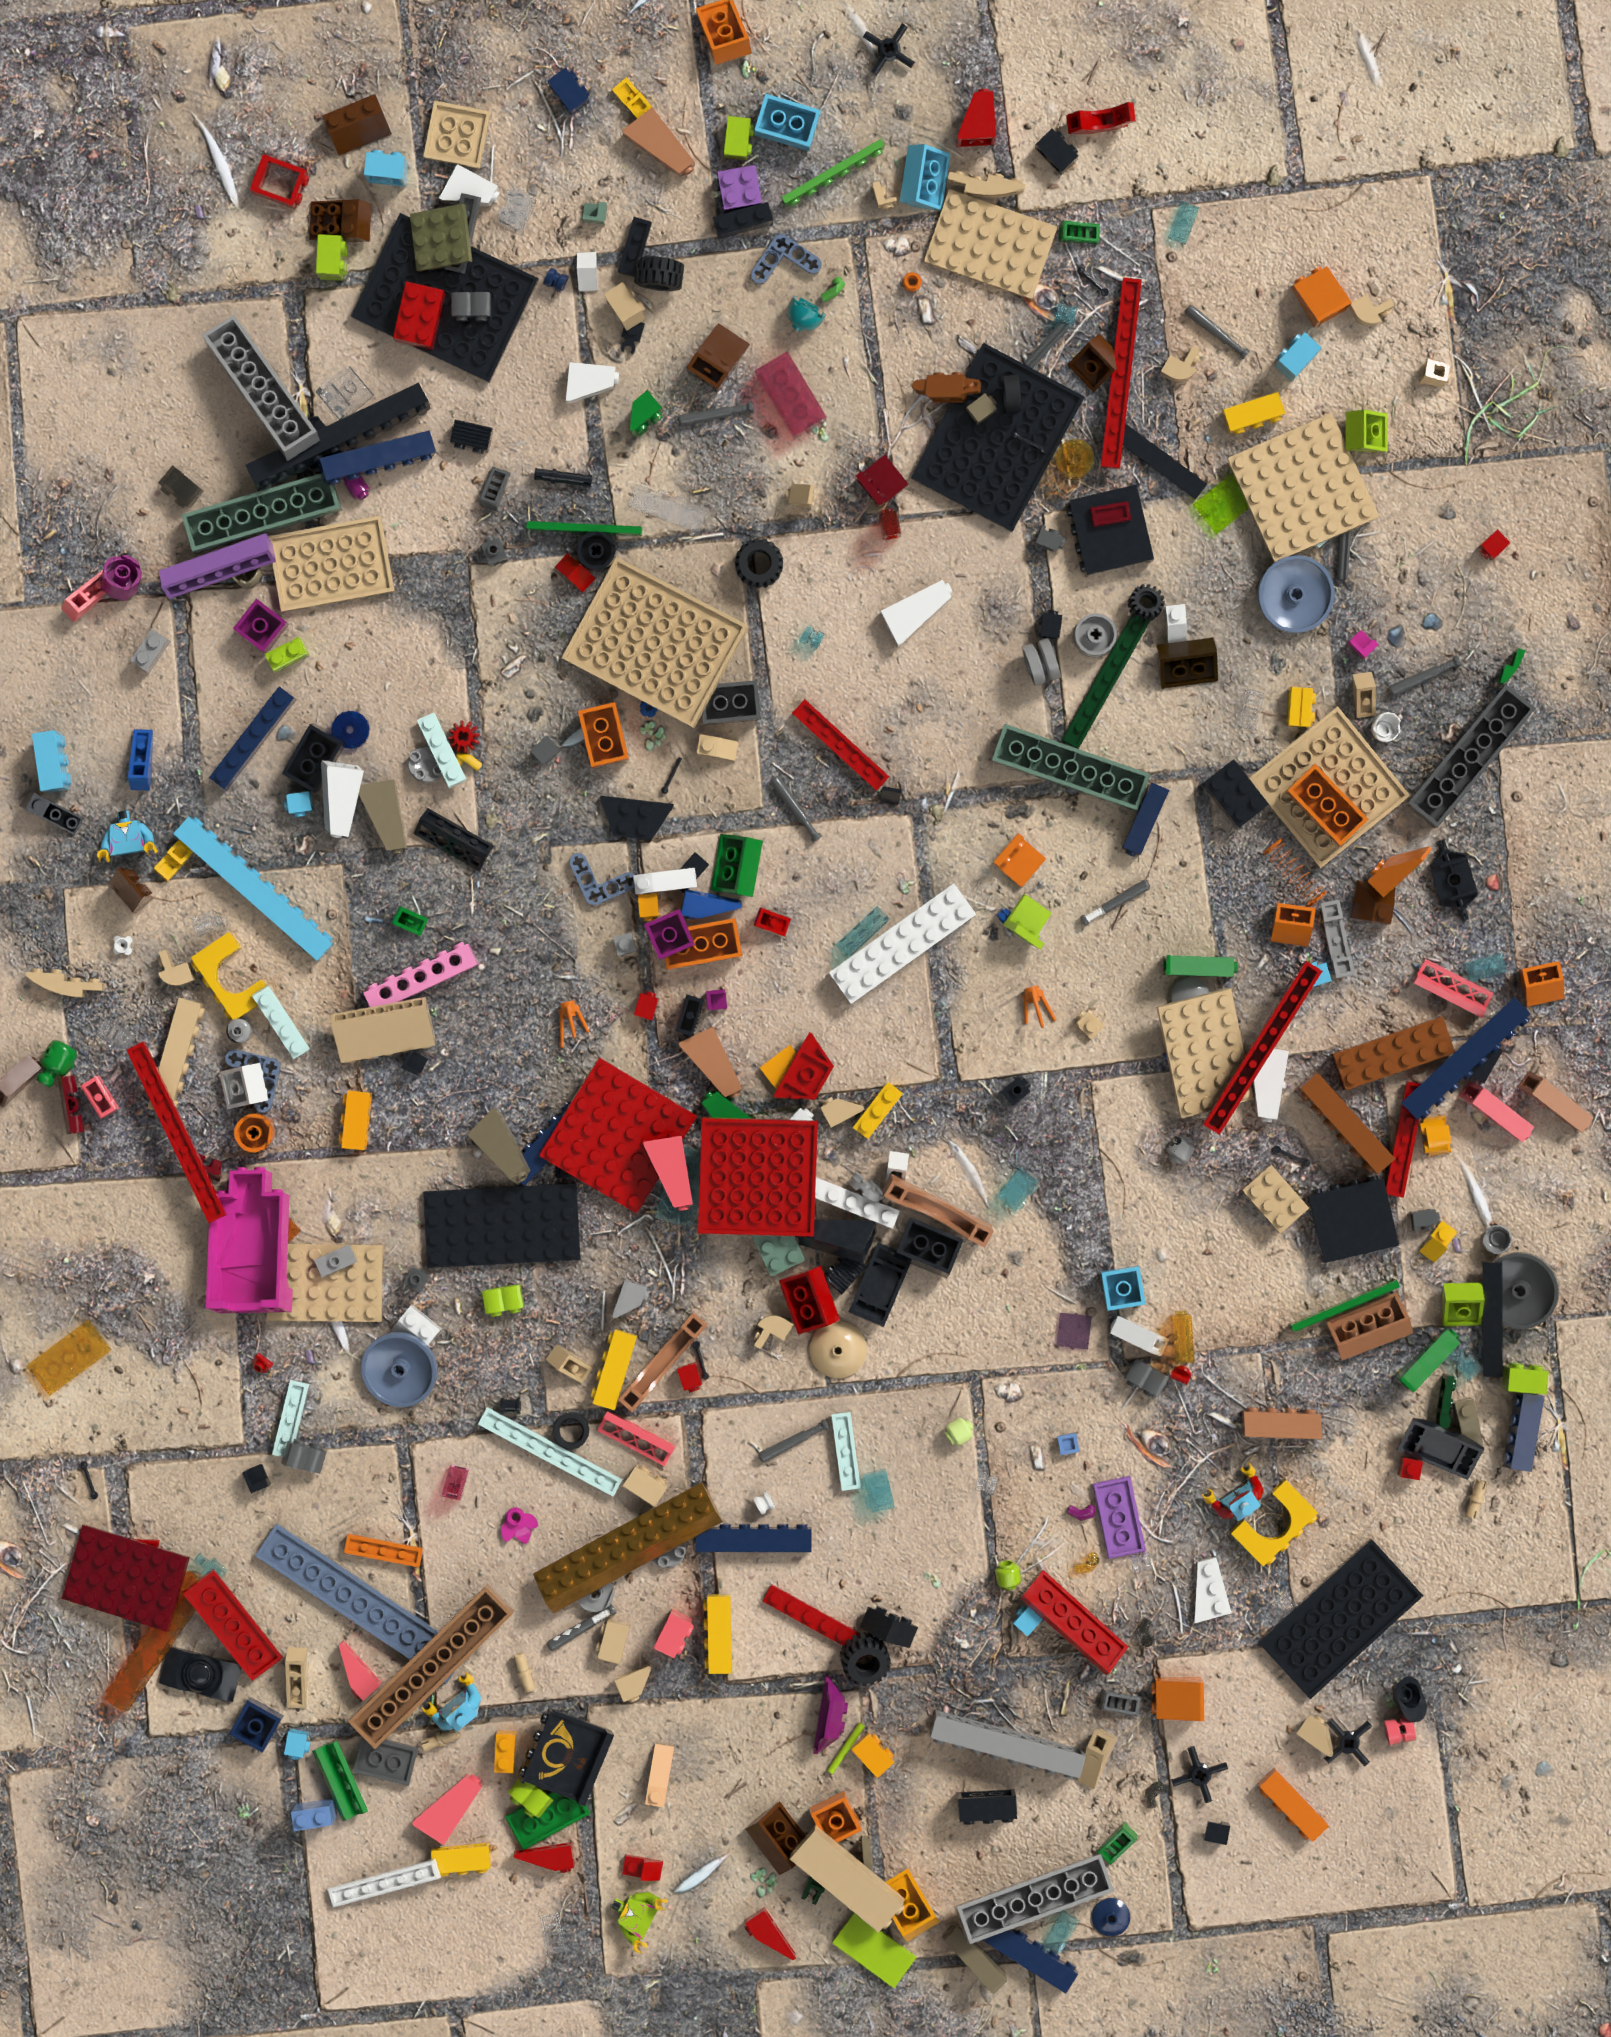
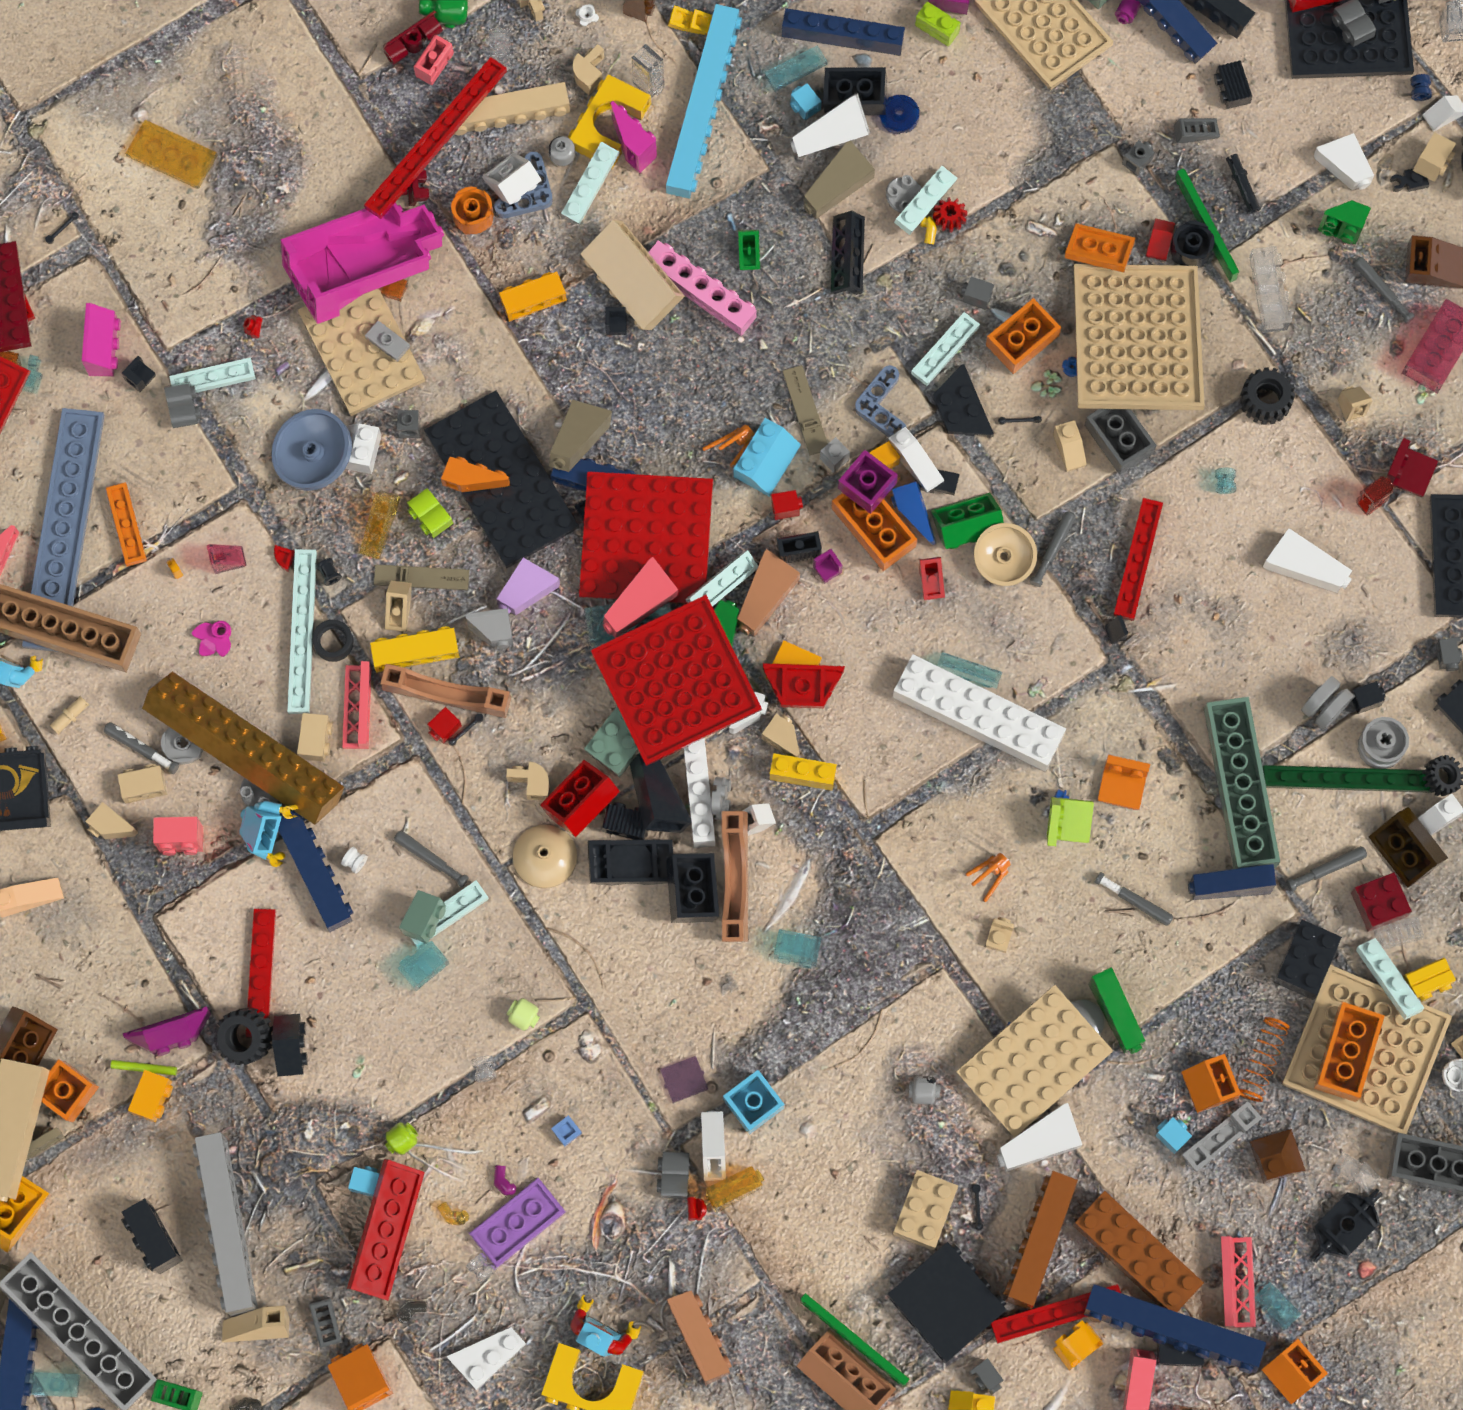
camera: 65 degrees right, 15 degrees down
yellow brick [704,1594,732,1674] -> none
black brick [1001,1077,1031,1106] -> none
red brick [1202,961,1323,1135] -> none
orange slope [1368,846,1432,897] -> none
none -> dark pink slope [82,303,121,377]
none -> light orange tile [166,558,183,579]
none -> medium azure torso [239,801,298,867]
none -> red tile [274,545,295,572]
none -> clear yellow slope [359,490,401,560]
none -> dark tan piece [374,565,470,591]
none -> sand green brick [399,890,446,944]
none -> orange slope [441,457,510,492]
none -> lavender slope [497,558,560,615]
none -> dark pink slope [611,101,657,173]
none -> light aqua plate [686,550,758,606]
none -> medium azure slope [734,418,801,497]
none -> clear light blue plate [765,45,828,92]
none -> dark tan piece [782,365,828,456]
none -> light aqua plate [911,312,980,386]
none -> tan dish [974,523,1037,586]
none -> orange plate [1065,223,1135,273]
none -> dark grey piece [1286,846,1367,892]
none -> dark red brick [1351,872,1412,932]
none -> light aqua plate [1356,938,1424,1020]

